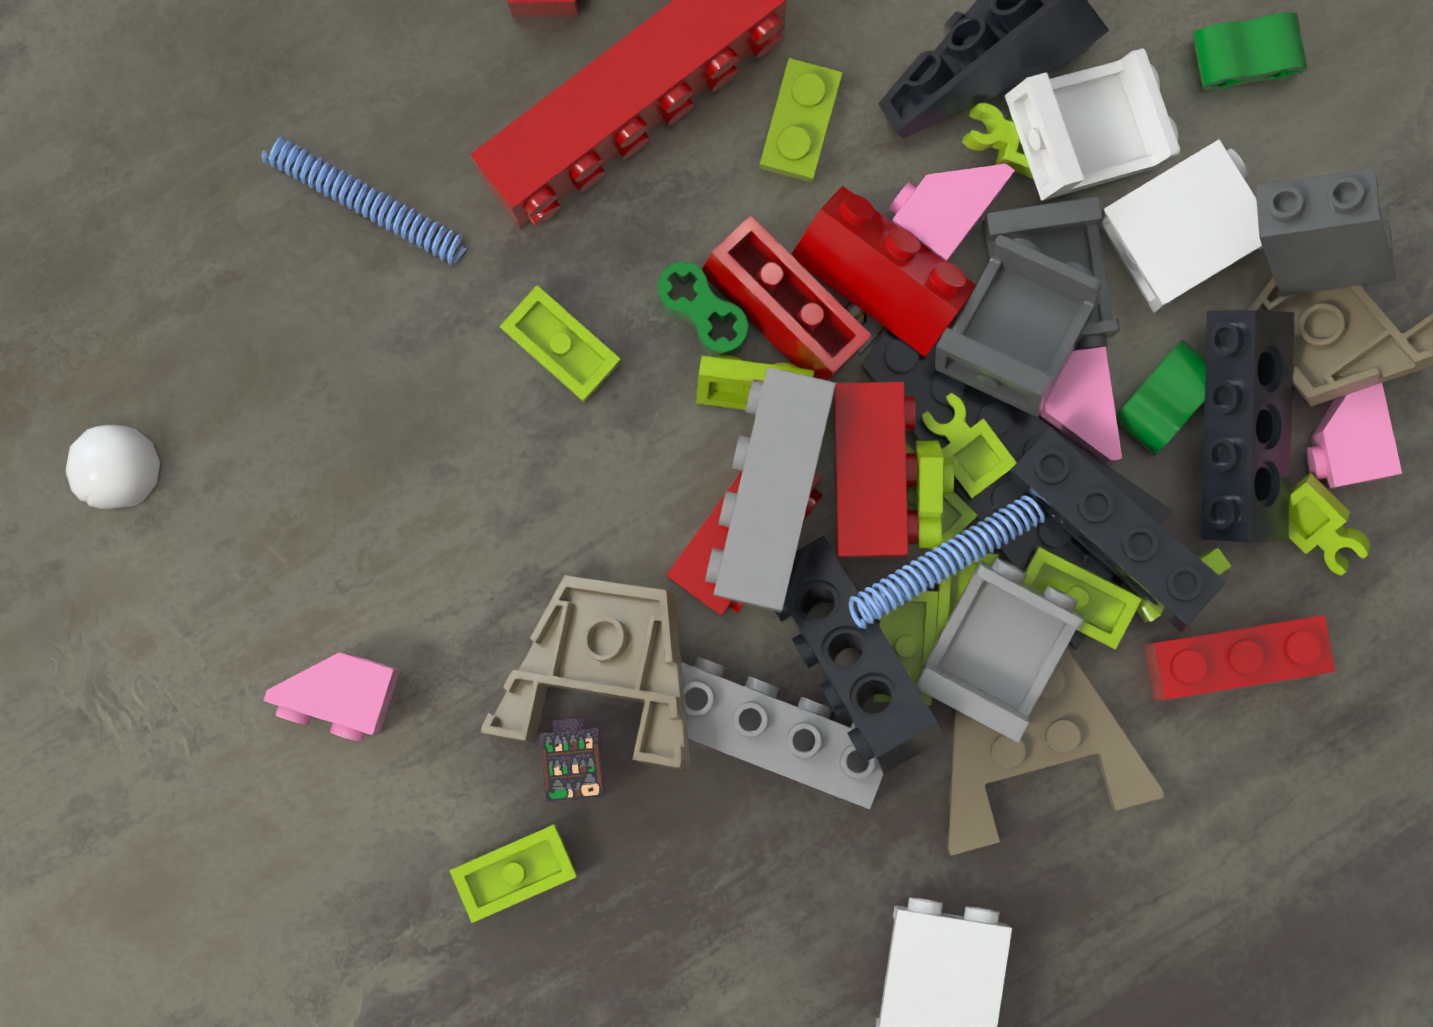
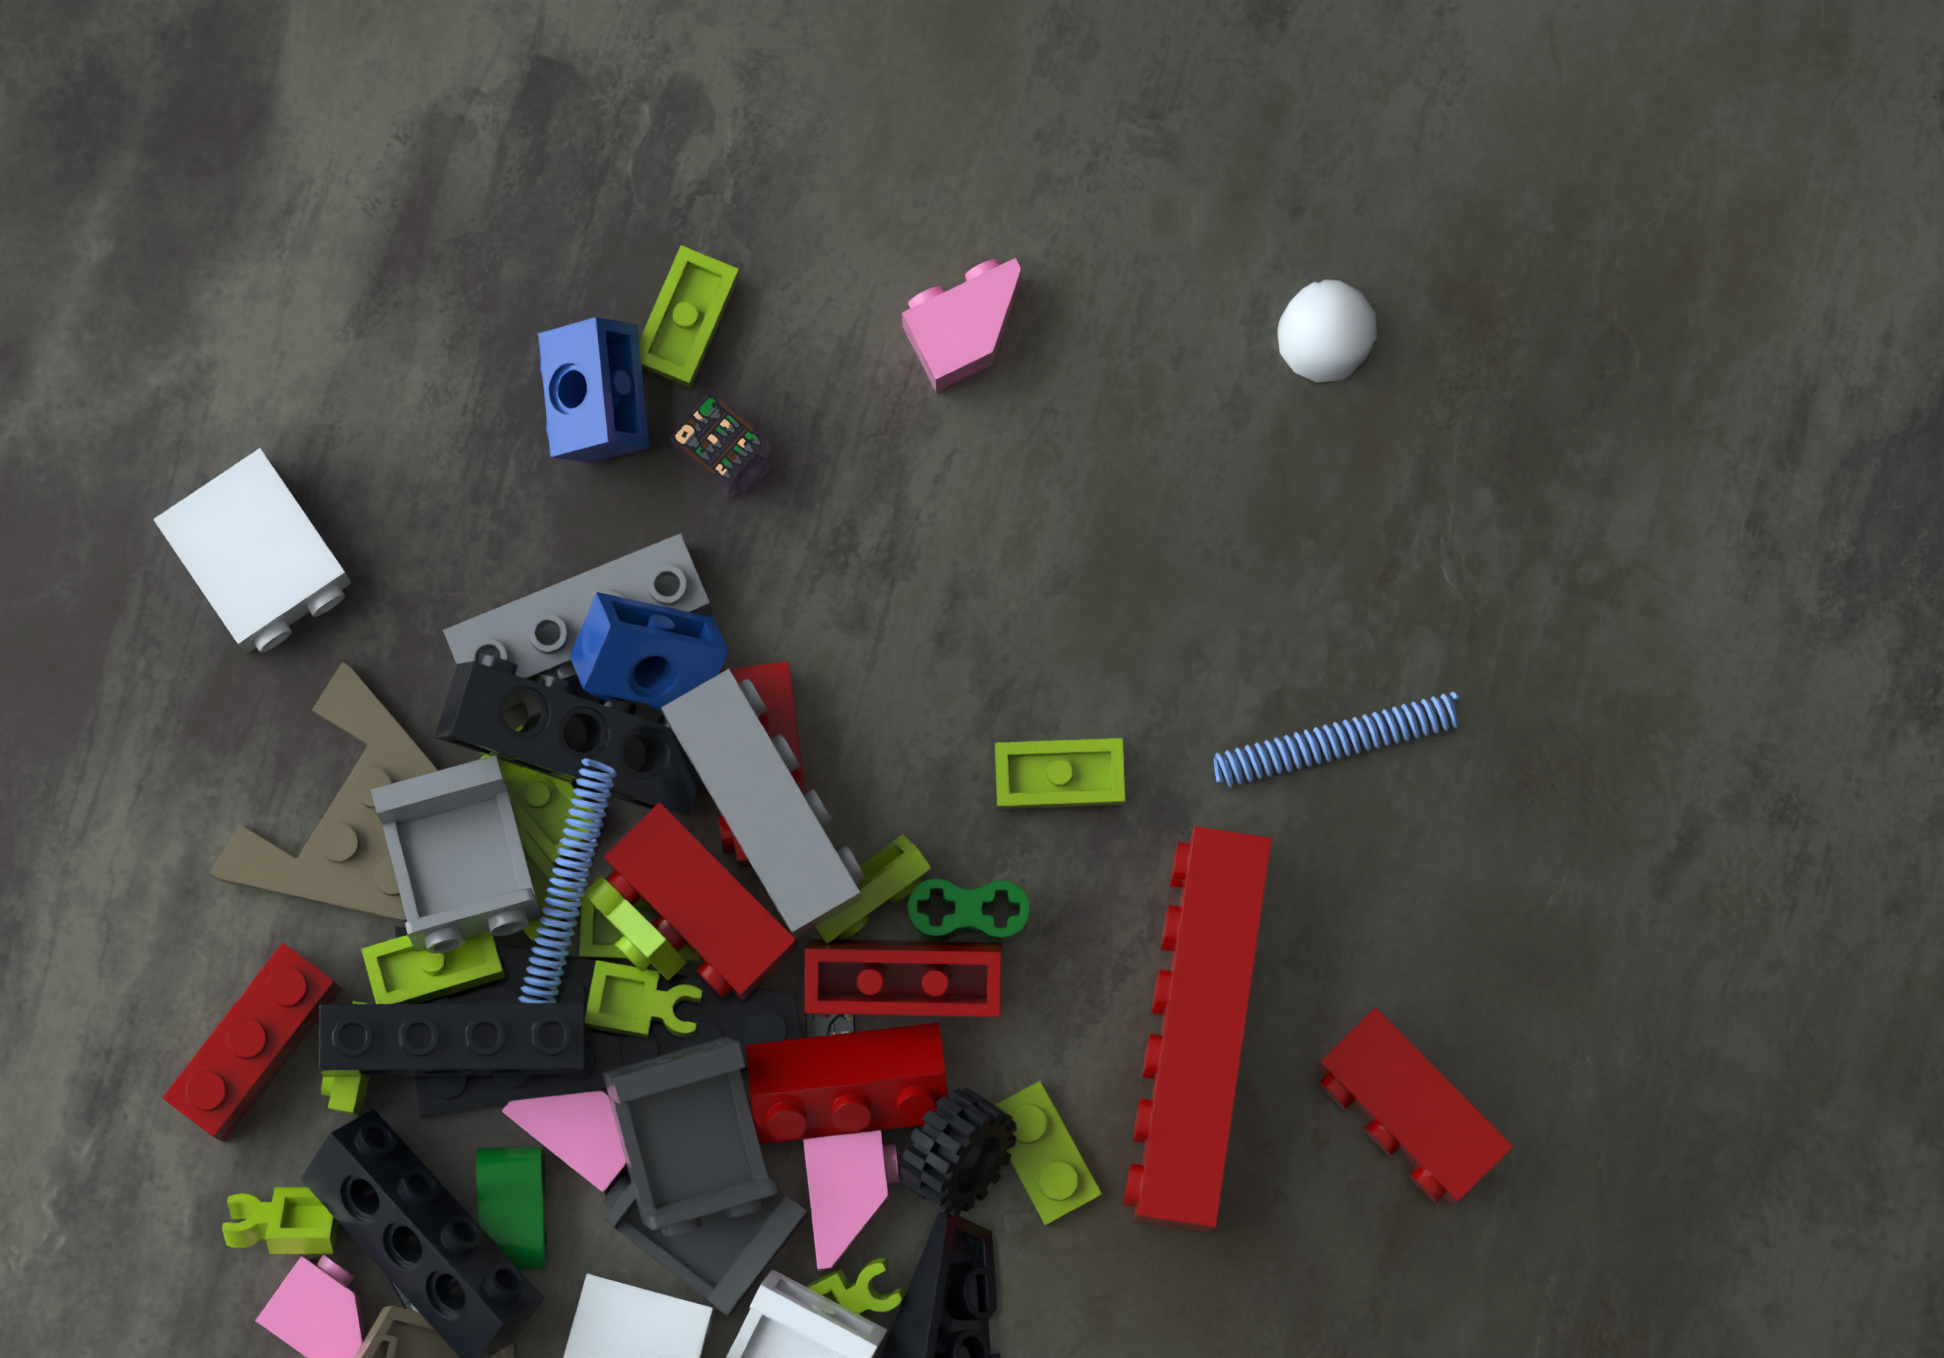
camera: 130 degrees right, 5 degrees down
dark tan wing [481,575,690,771] -> none
none -> blue brick [538,317,650,463]
none -> blue brick [570,592,729,712]
none -> black tyre [901,1088,1017,1216]

